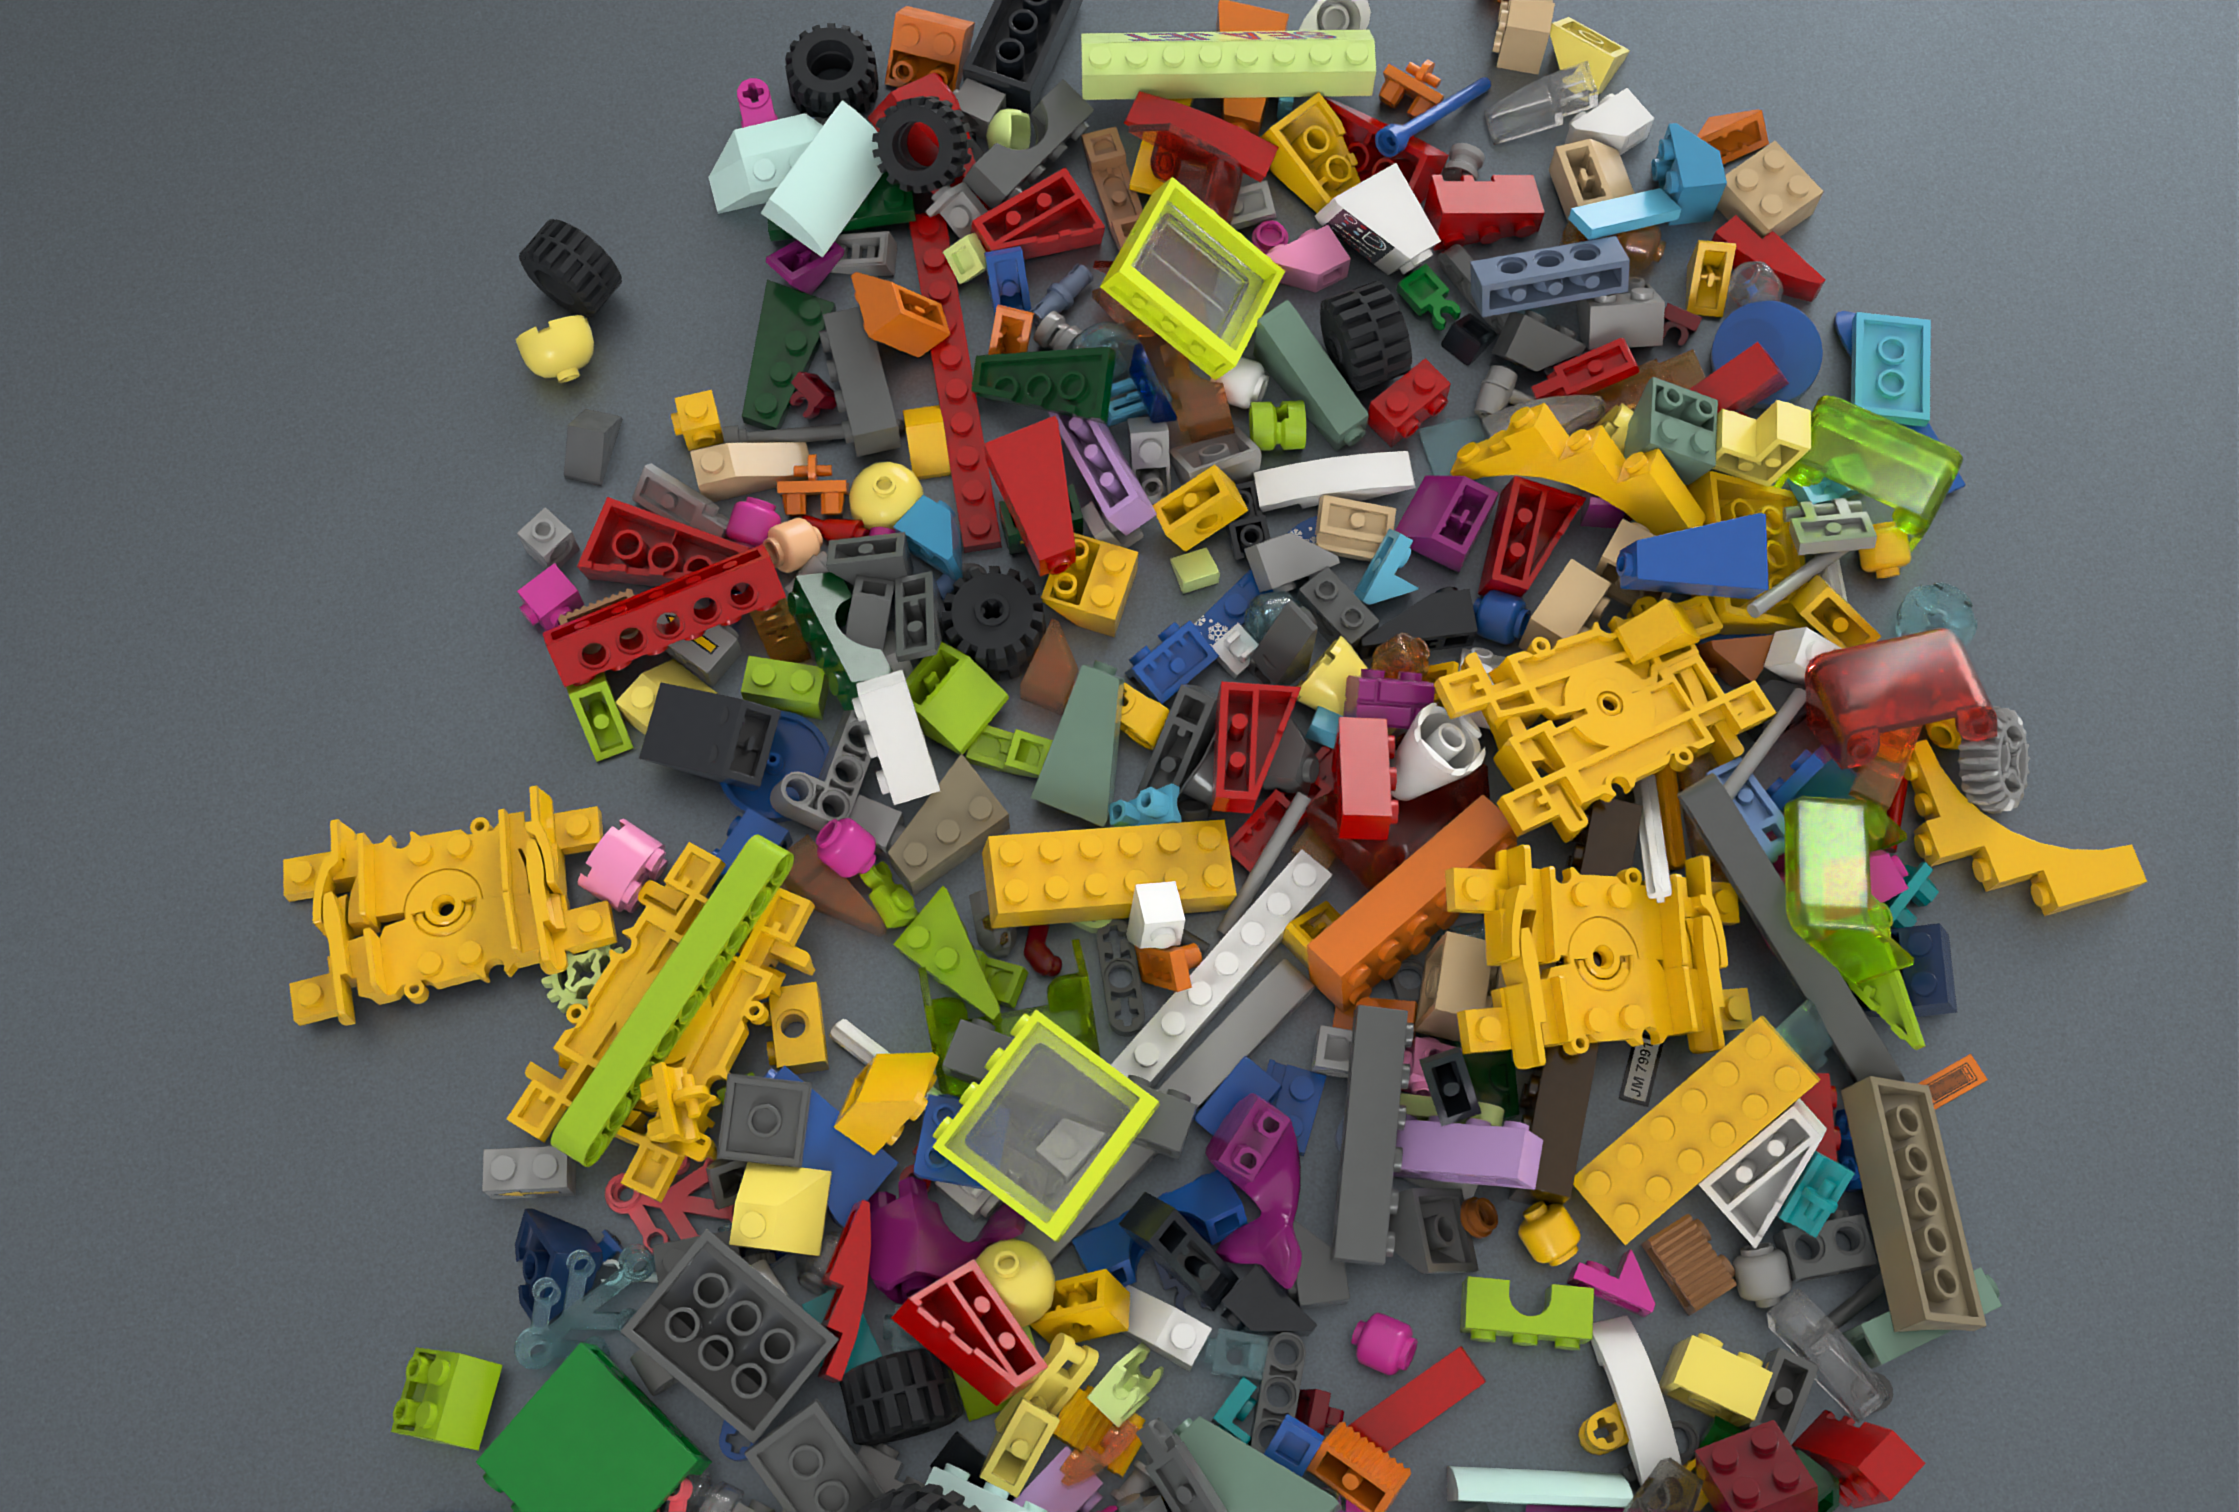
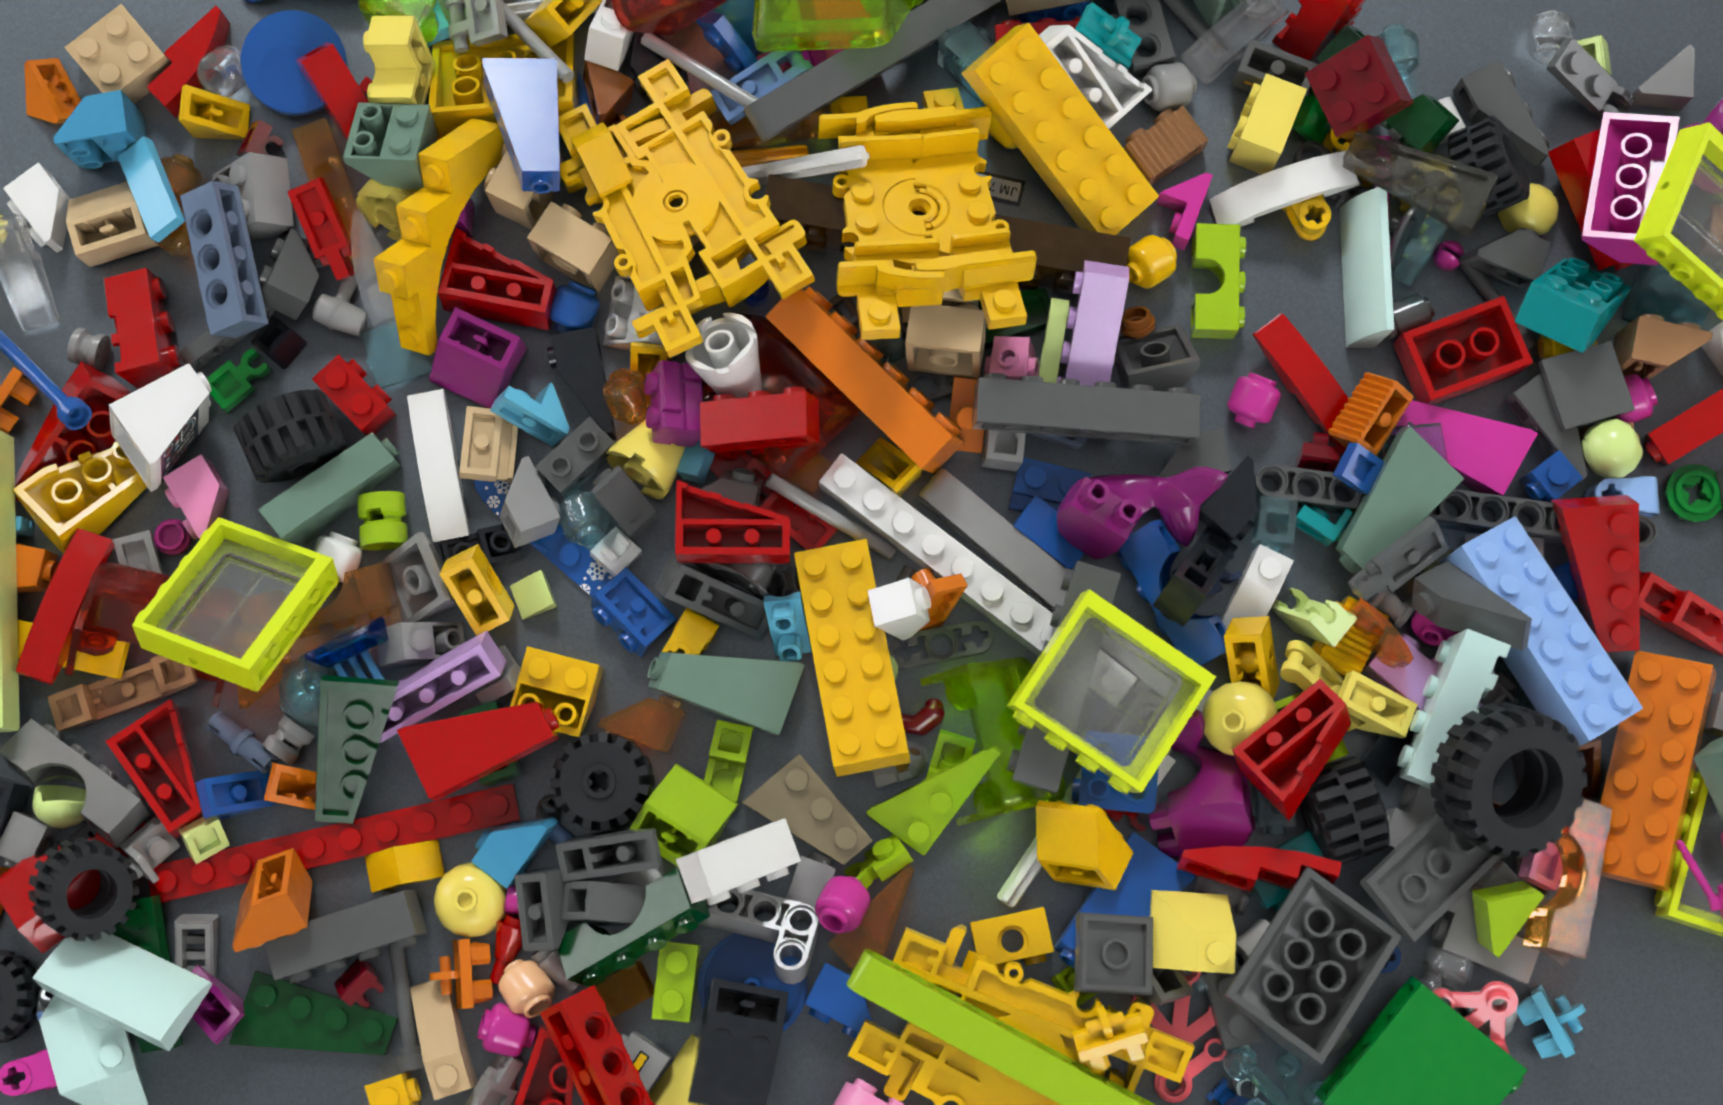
camera: 90 degrees left, 10 degrees up
black slope [1419,1046,1482,1126] -> none

